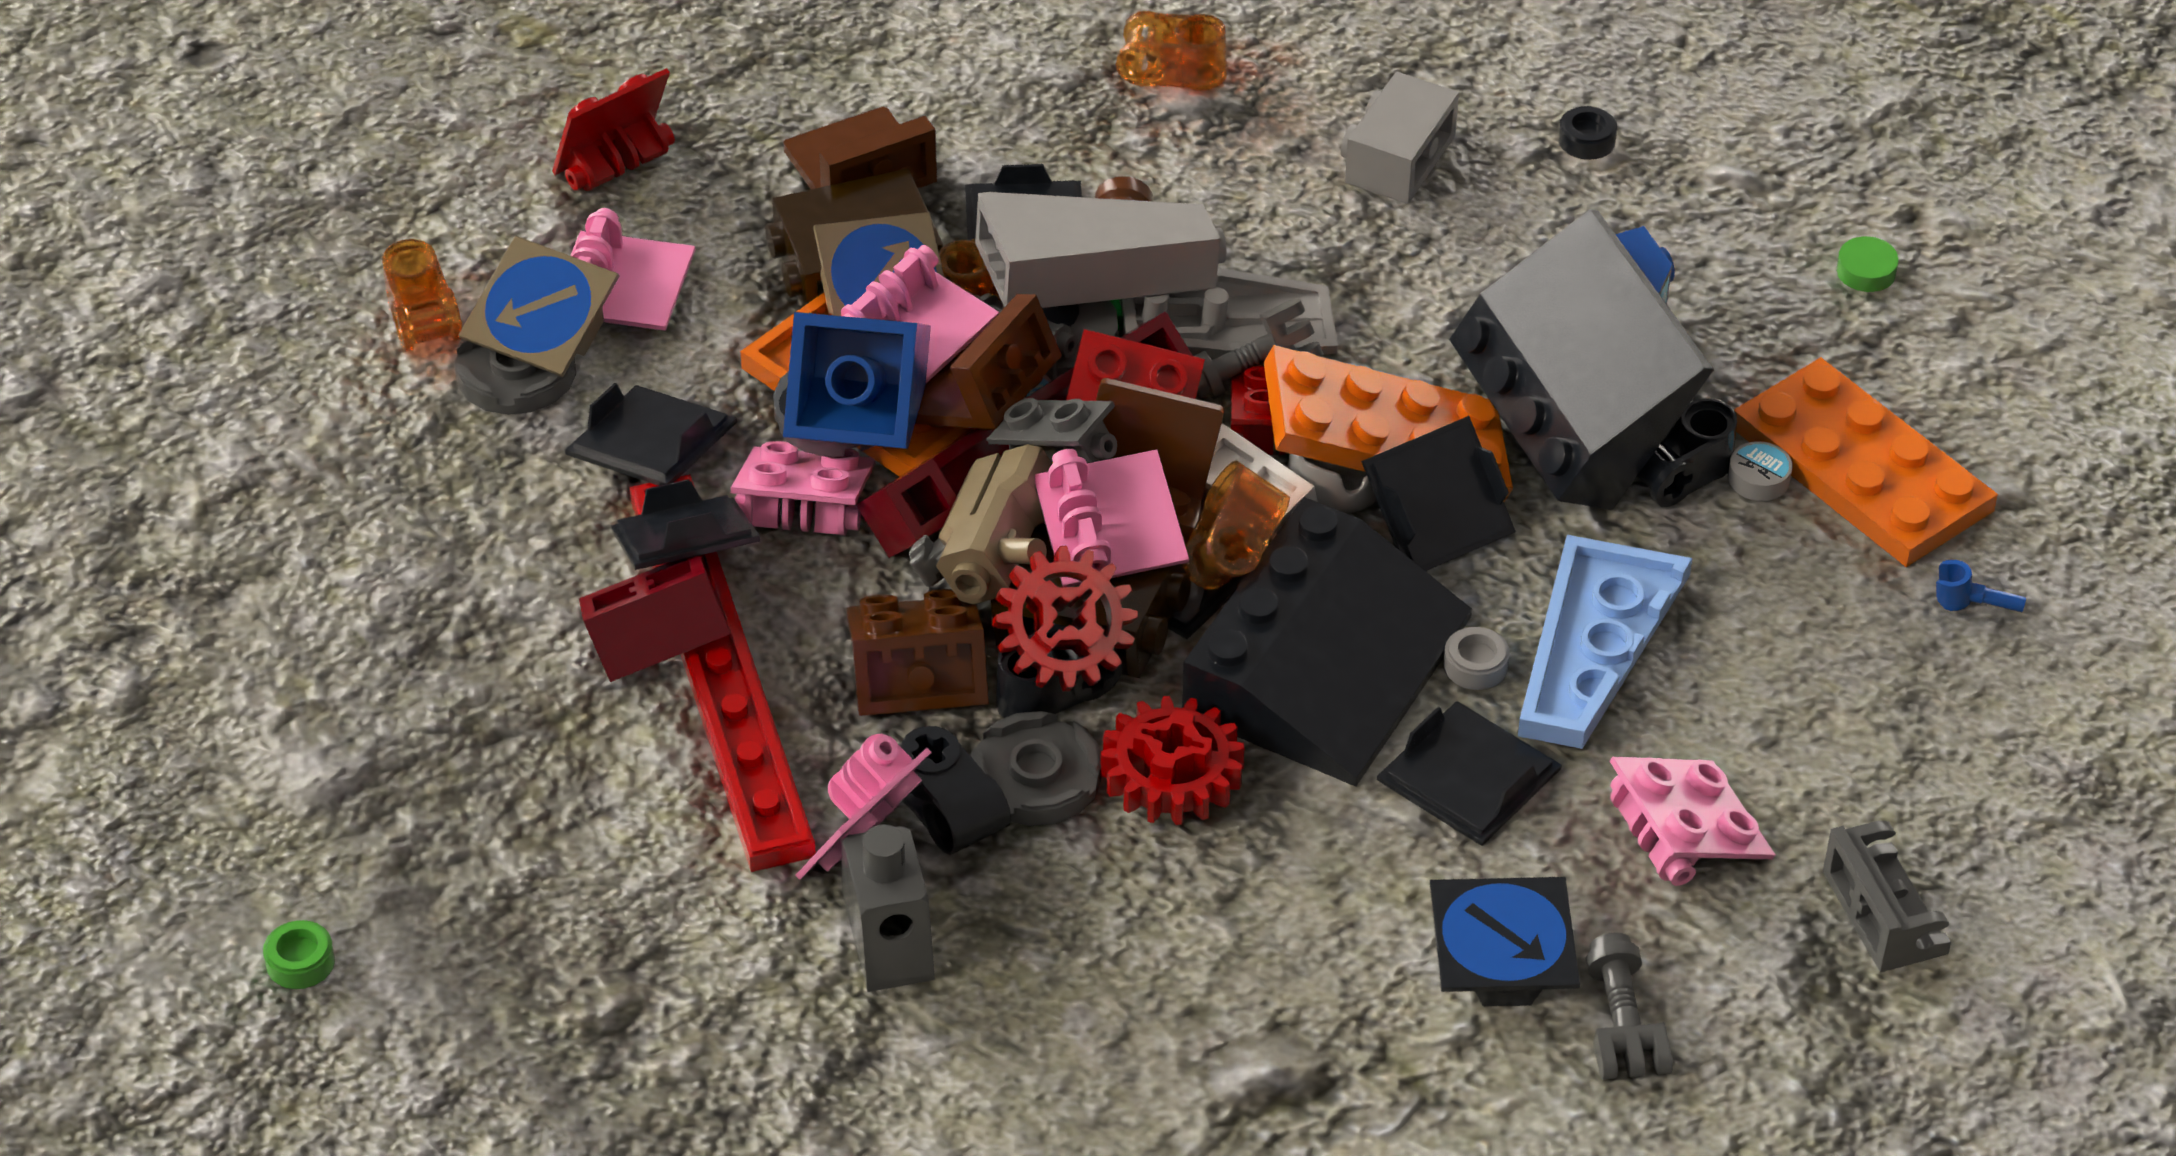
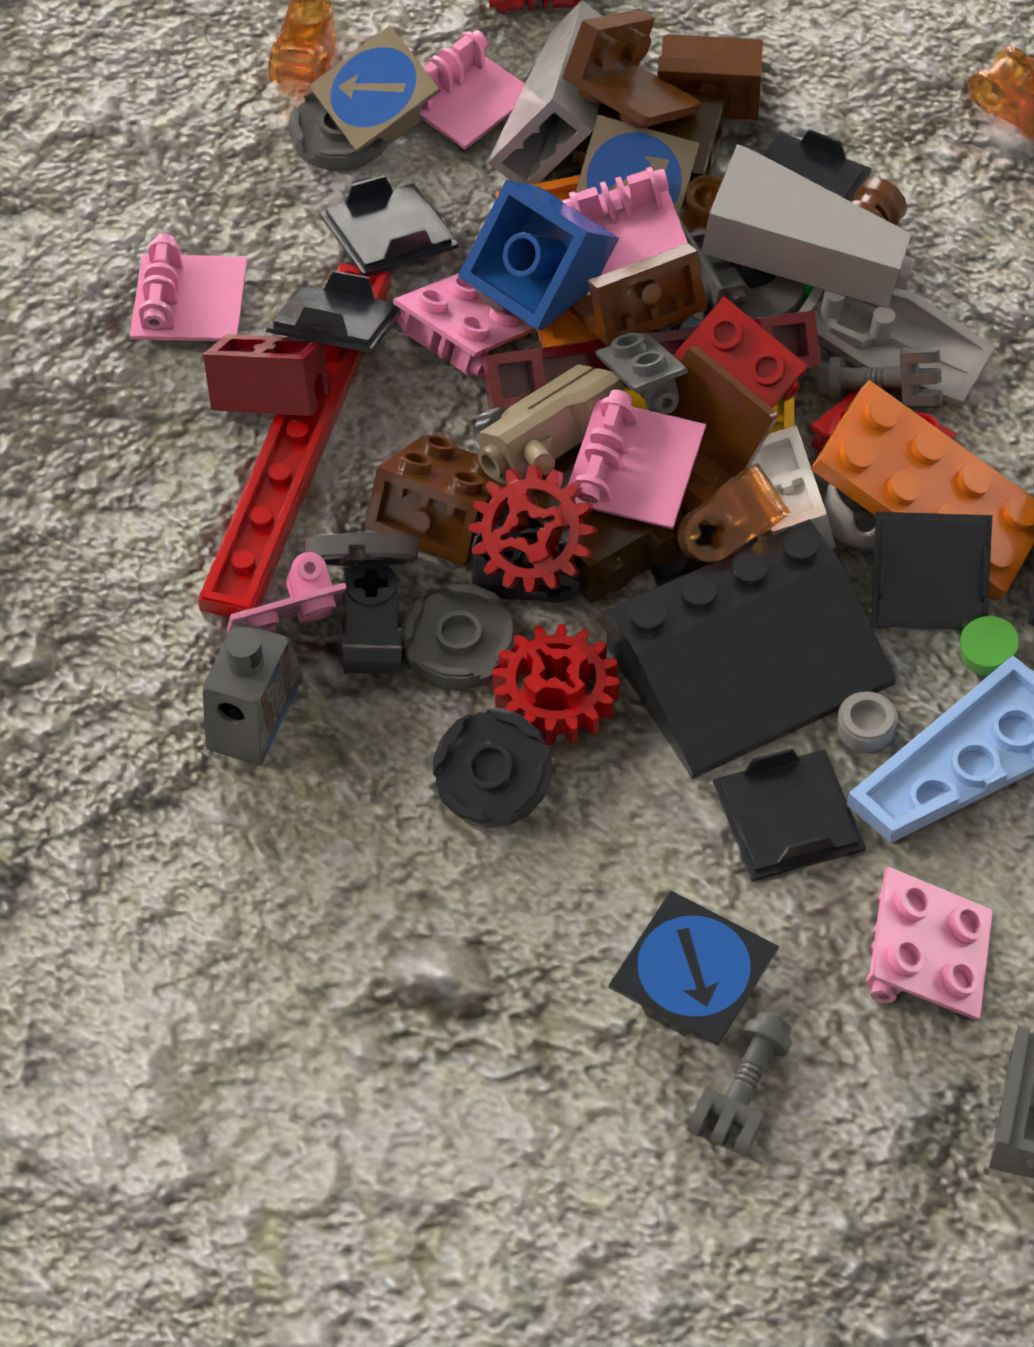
camera: 35 degrees right, 10 degrees up
none -> bright pink hinge [130,234,247,341]
none -> dark grey tile [304,533,419,567]
none -> black tile [433,708,552,828]
none -> light grey slope [488,0,601,185]
none -> reddish brown bracket [562,9,702,129]
none -> bright green tile [960,616,1019,676]

